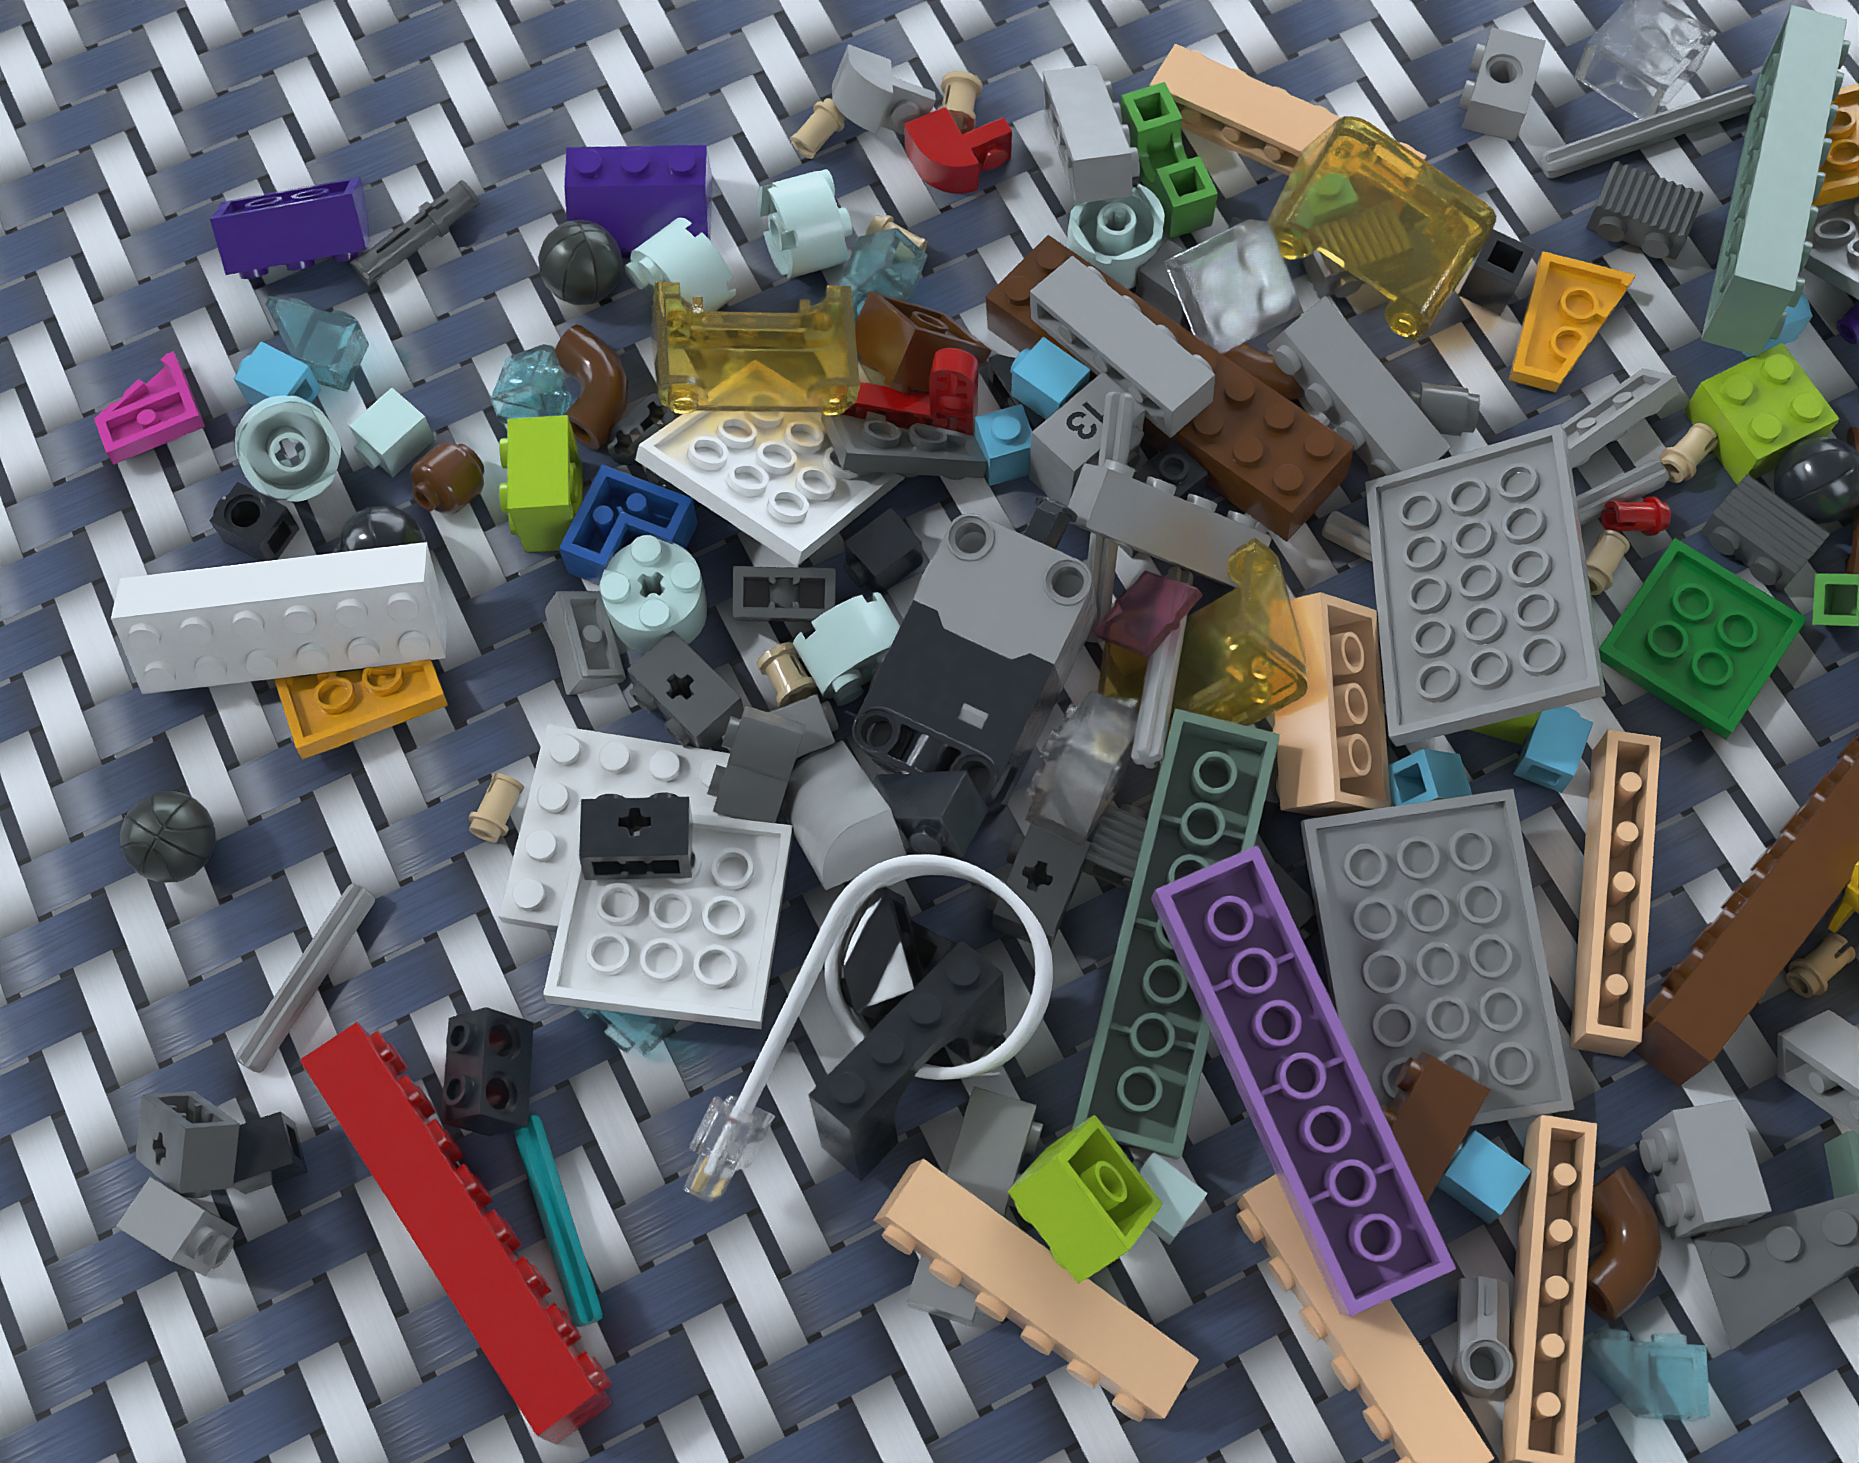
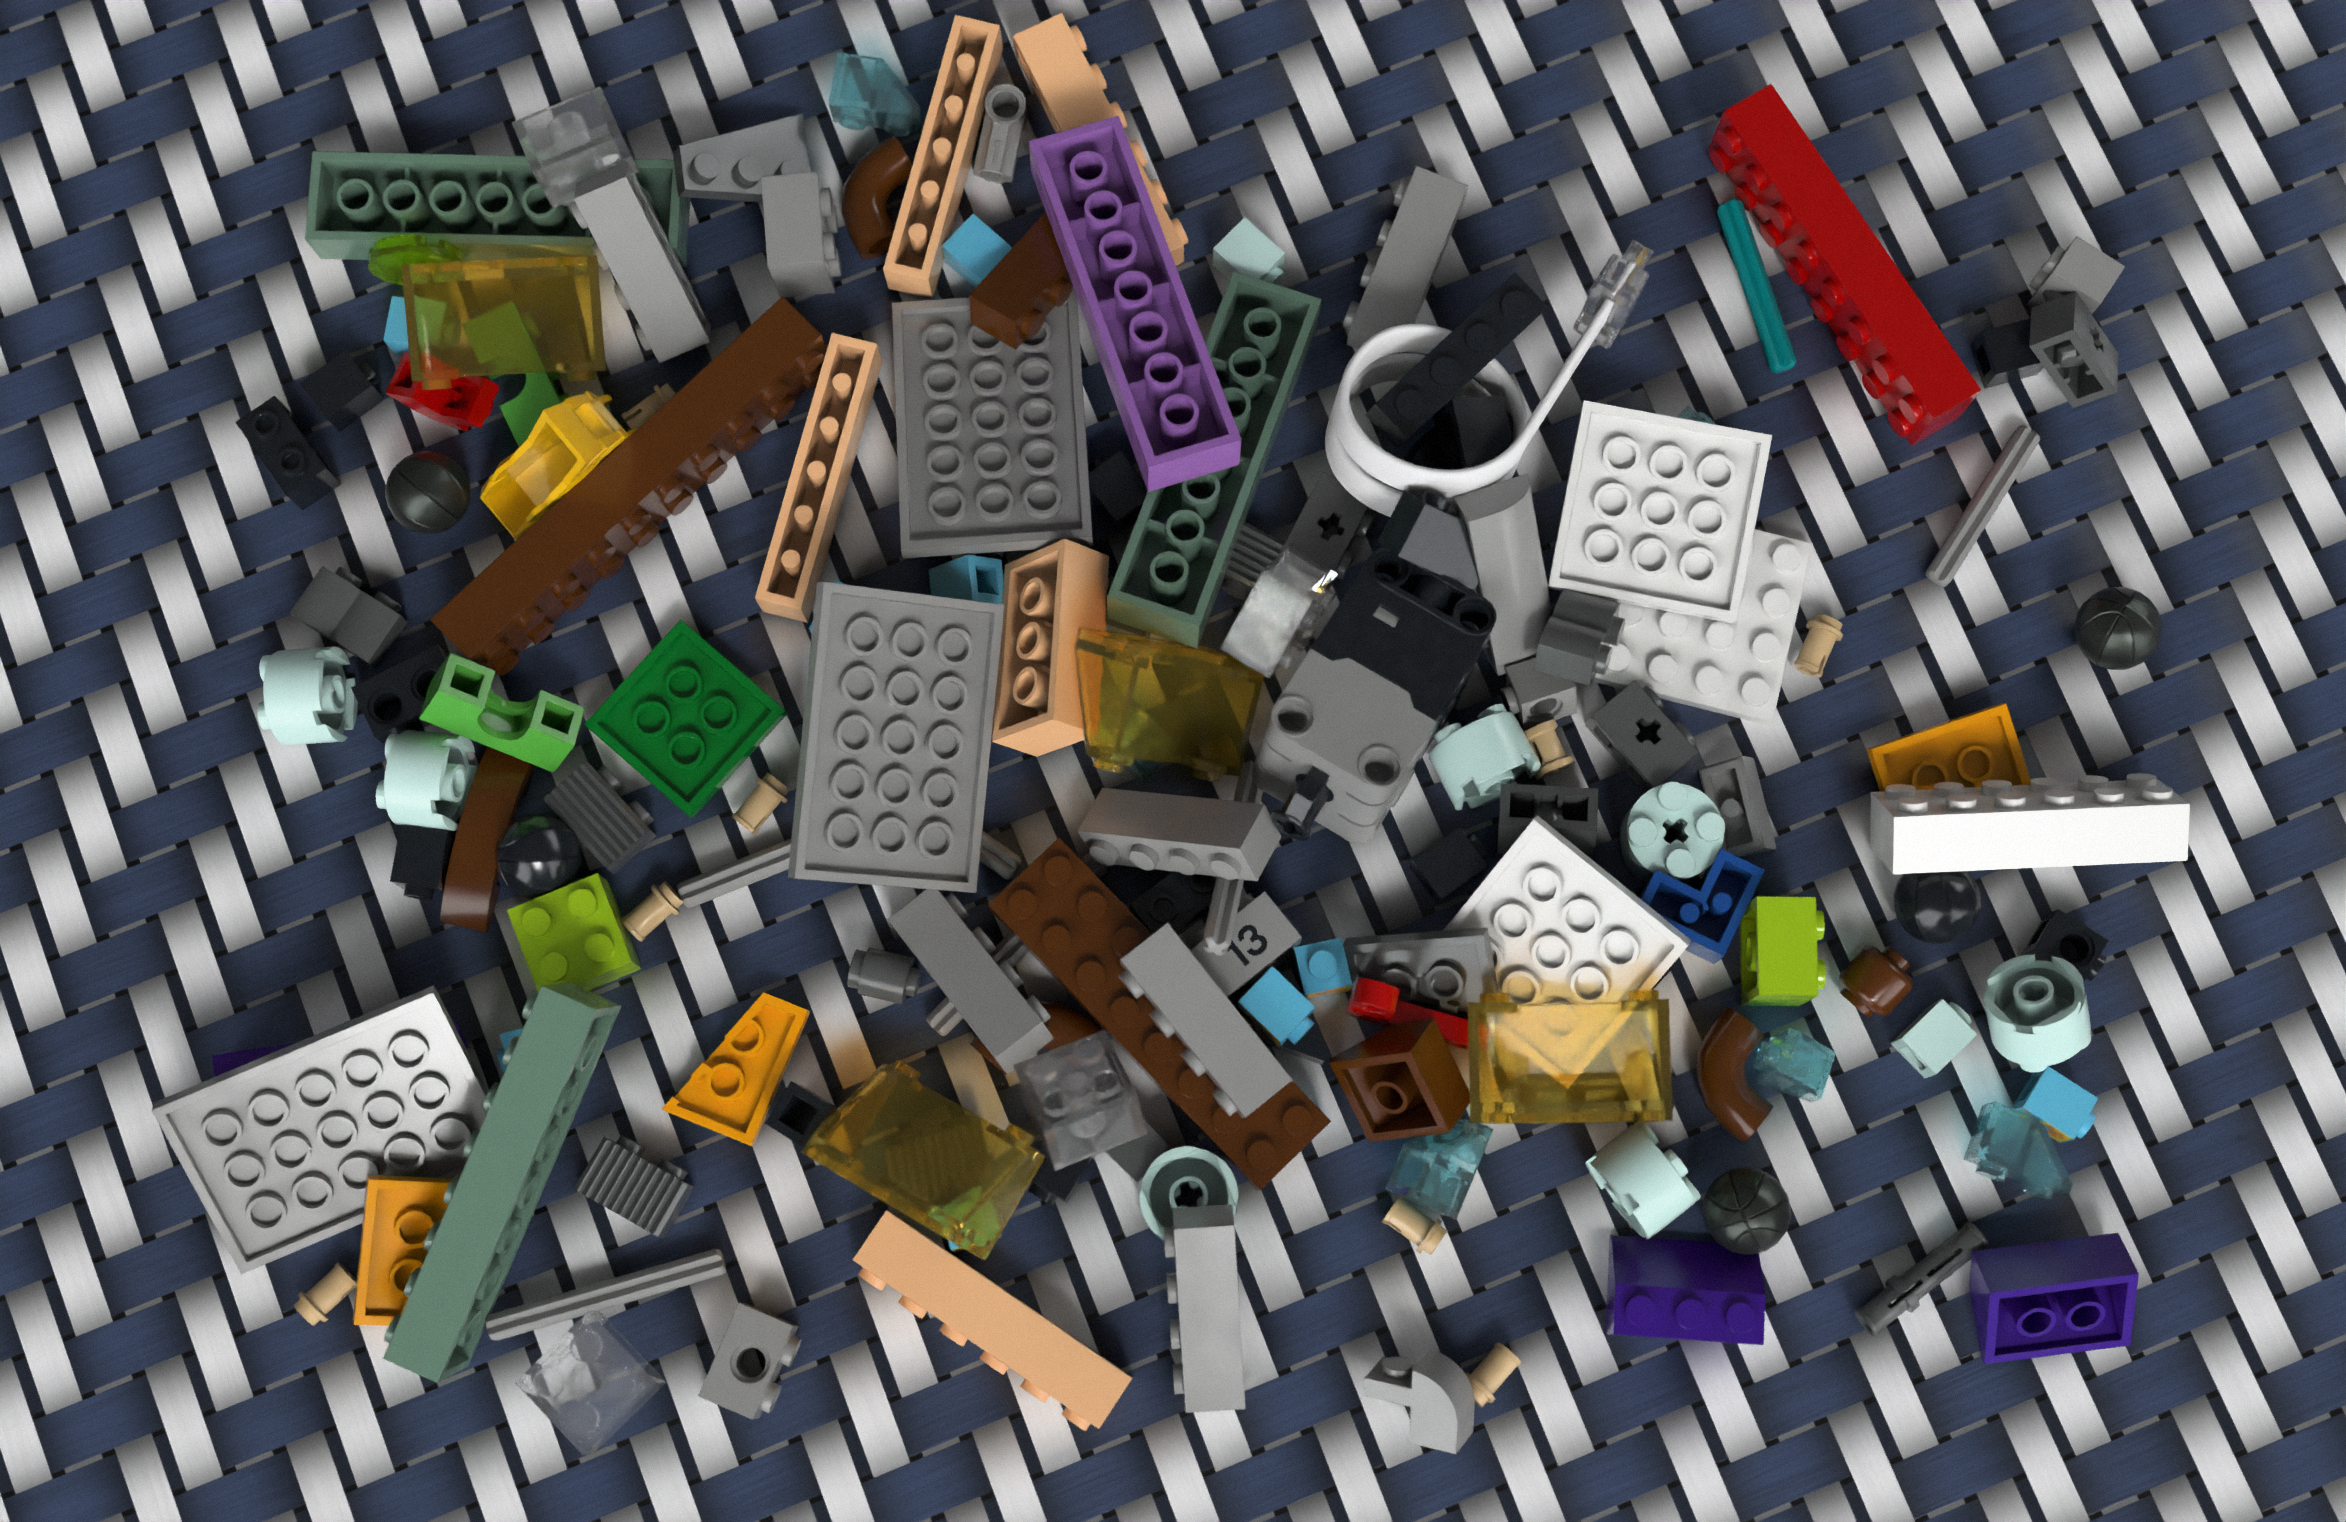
camera: 175 degrees left, 10 degrees up
dark pink wing [94,351,205,464] -> none
black brick [441,1007,534,1136] -> none
black brick [579,792,693,880] -> none
black beam [607,393,688,466] -> none
light aqua brick [758,169,852,278] -> none
light nougat brick [873,1159,1199,1422] -> none
red brick [904,107,1012,194] -> none
tan bush [937,71,982,134] -> none
lime brick [1007,1114,1164,1284] -> none
clear pink piece [1092,571,1203,658] -> none
bright green arch [1120,82,1218,239] -> none
light grey axle [1131,566,1193,769] -> none
light grey plate [1562,368,1681,468] -> none
red pin [1601,497,1671,536] -> none

